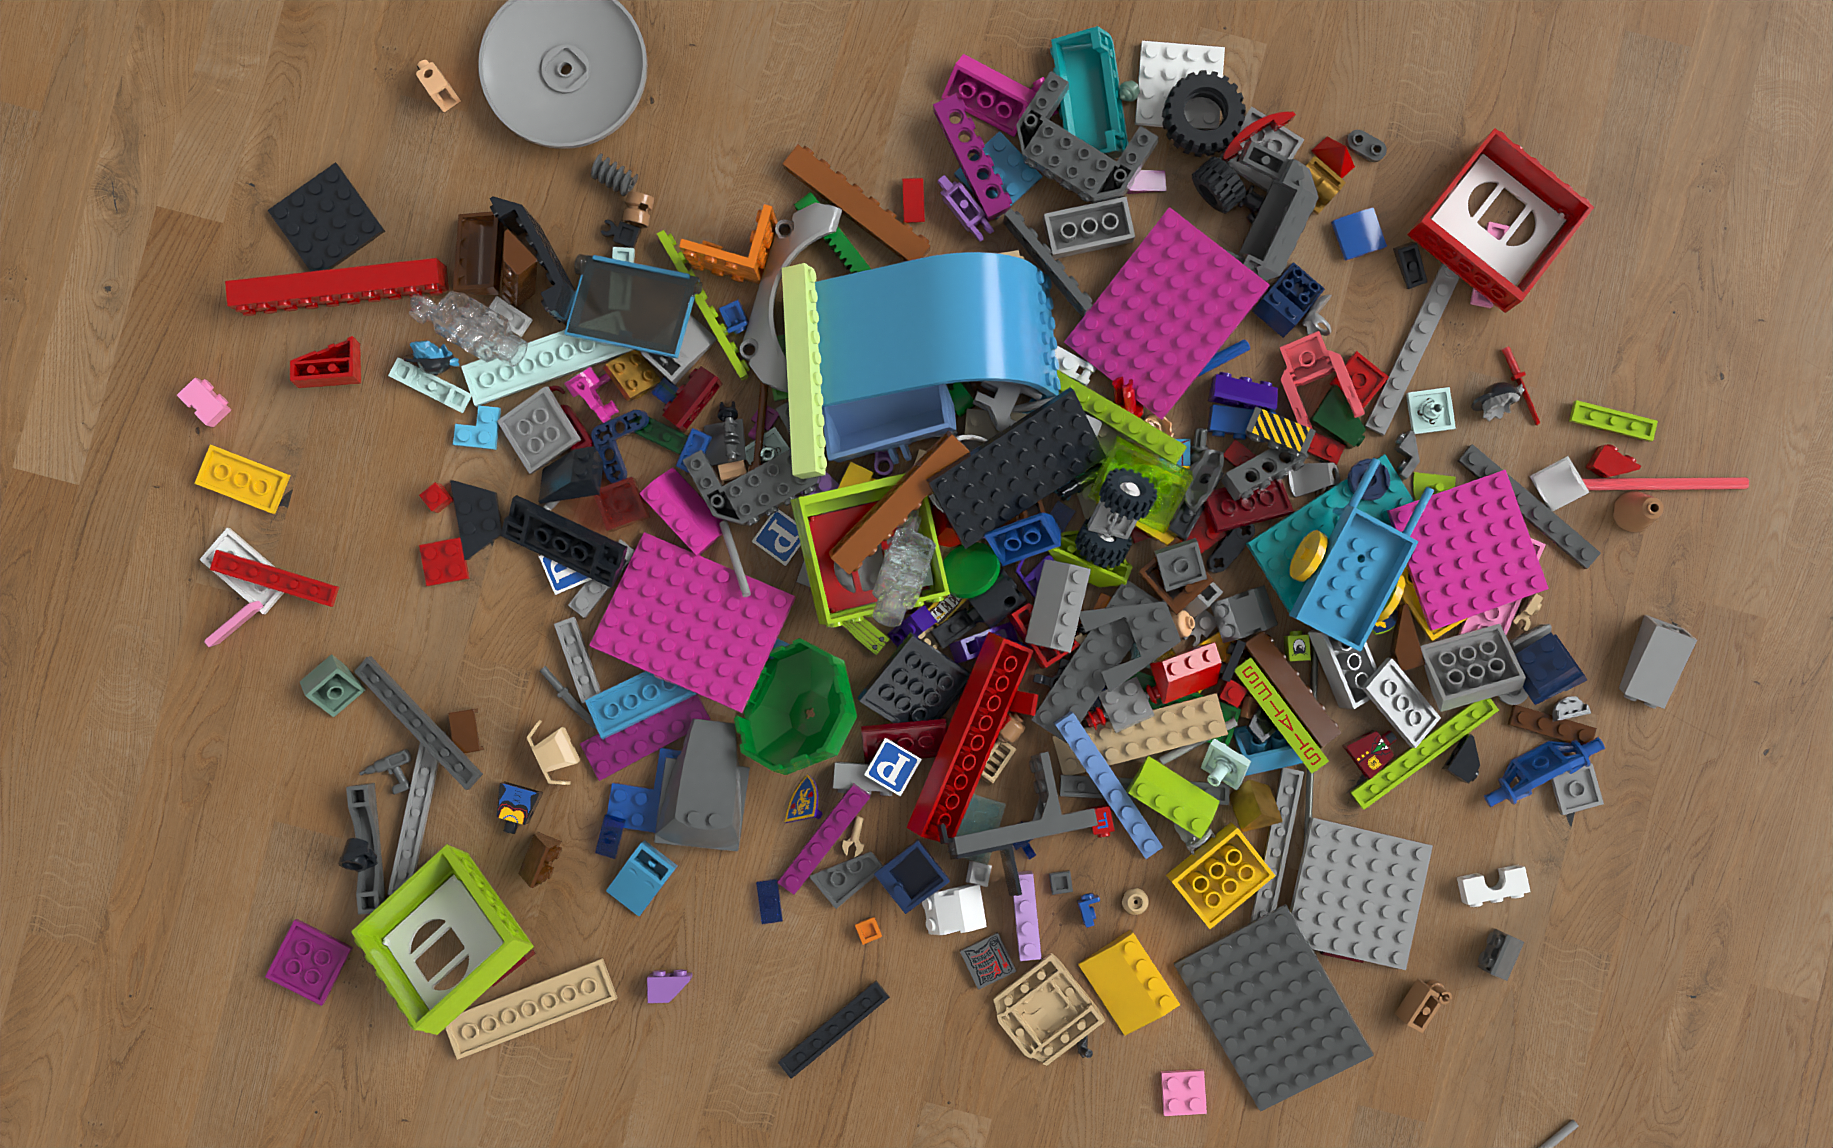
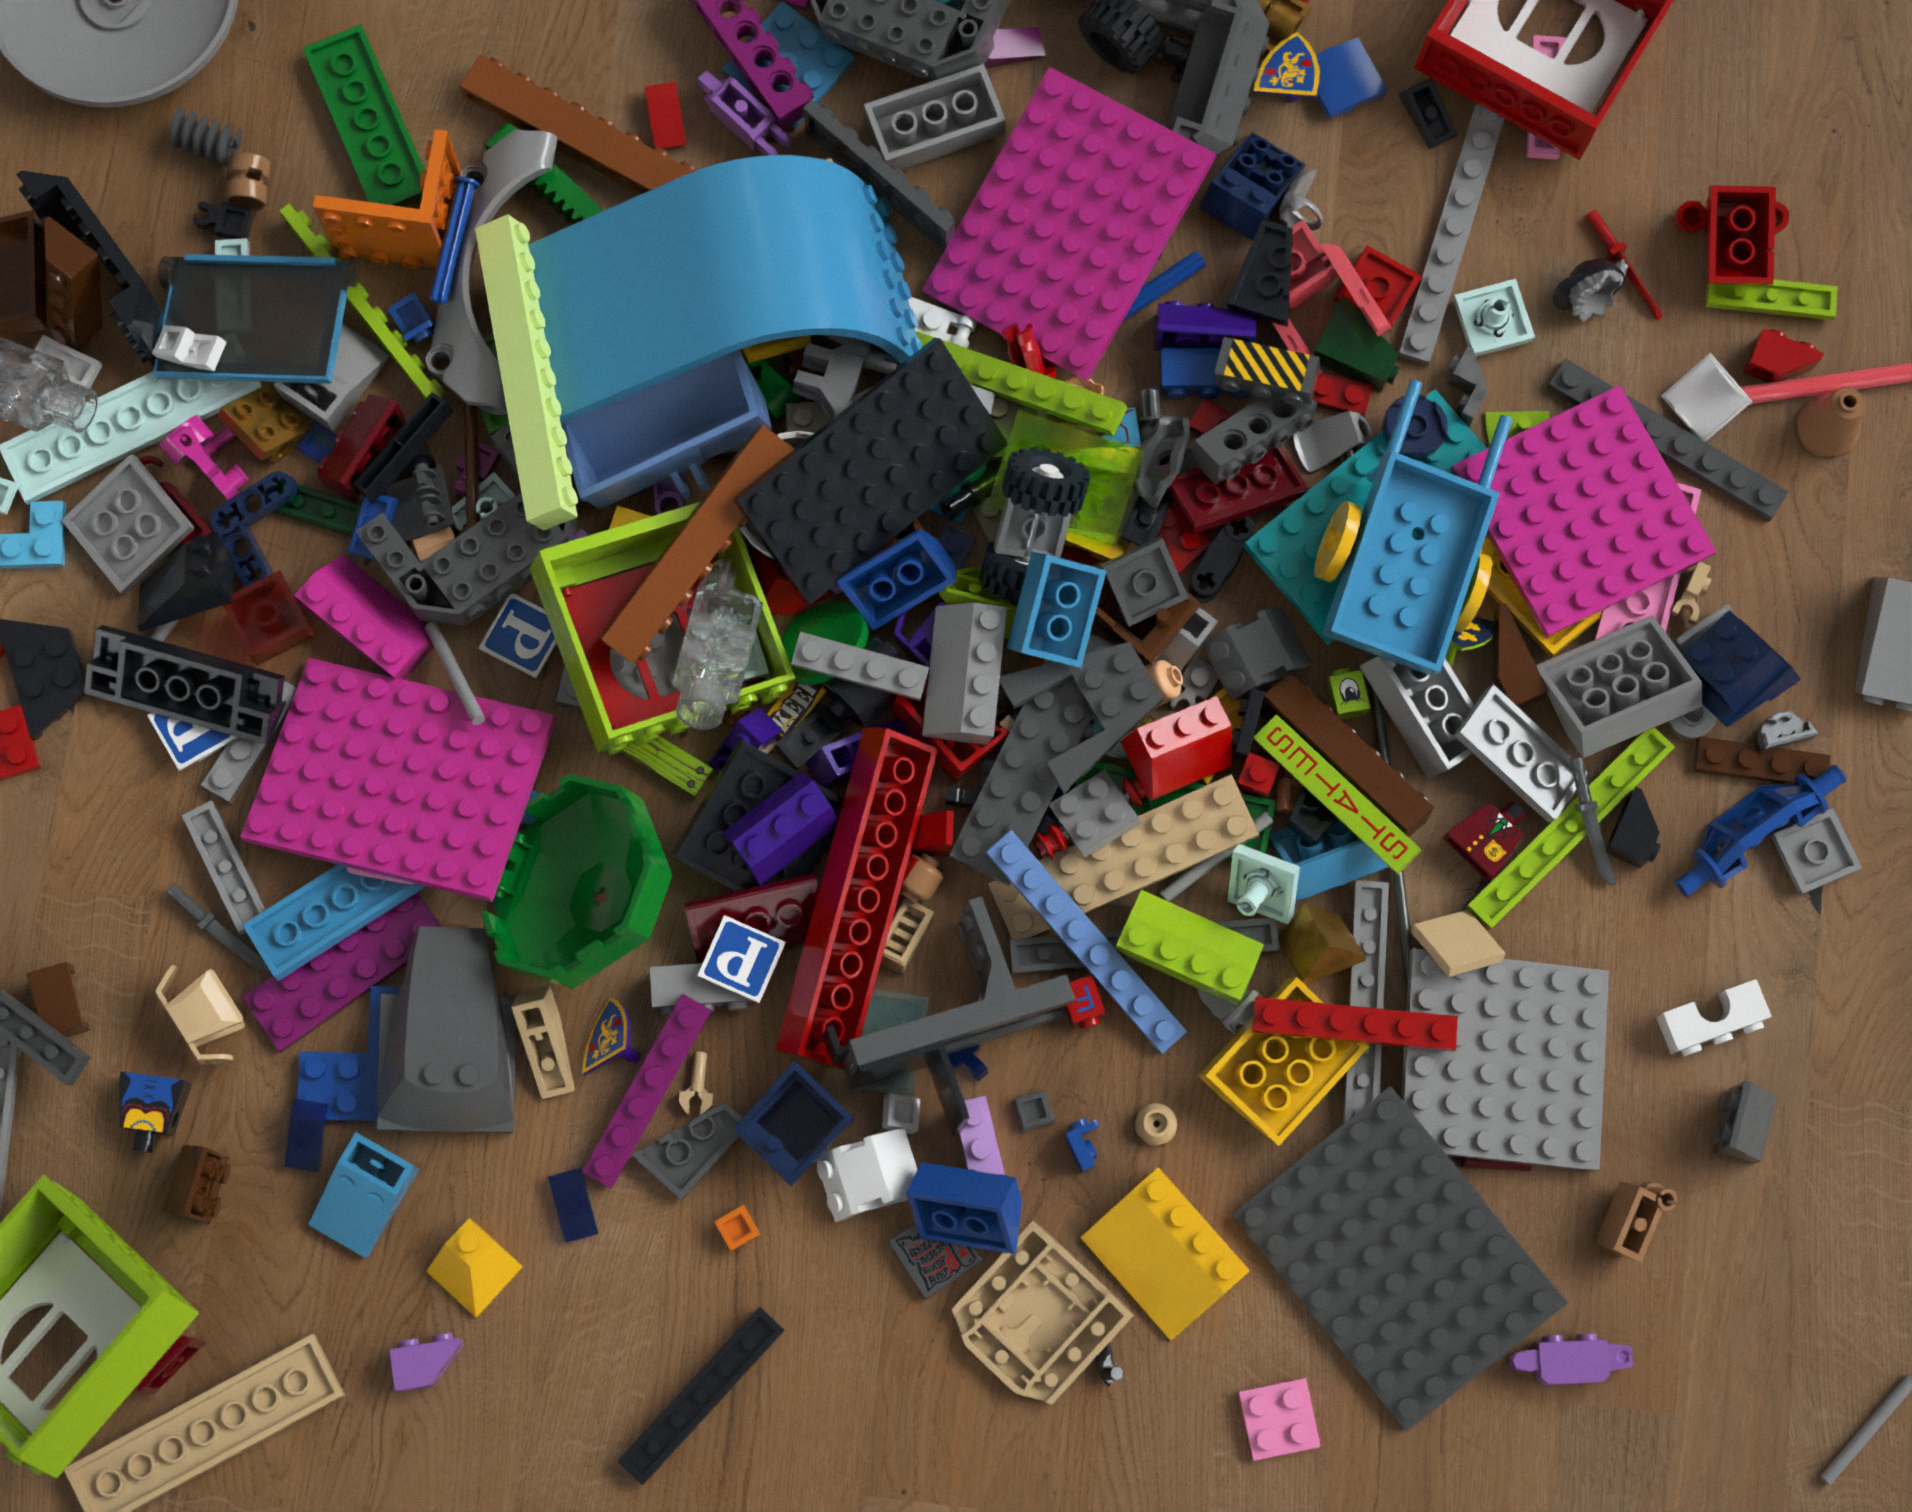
camera: 10 degrees left, 10 degrees down
none -> white slope [152,325,226,371]
none -> green plate [303,24,425,206]
none -> black piece [353,392,453,503]
none -> yellow slope [426,1218,523,1318]
none -> blue axle [429,176,480,305]
none -> tan slope [511,985,575,1099]
none -> dark purple slope [721,772,838,886]
none -> light grey plate [791,632,929,701]
none -> blue slope [906,1162,1022,1254]
none -> dark azure slope [1006,551,1107,668]
none -> black wing [1227,219,1293,327]
none -> red plate [1252,997,1458,1052]
none -> shield [1253,32,1320,102]
none -> tan tile [1411,909,1506,977]
none -> medium lavender hinge [1507,1334,1633,1385]
none -> dark grey sword [1569,756,1616,885]
none -> red piece [1674,185,1790,286]

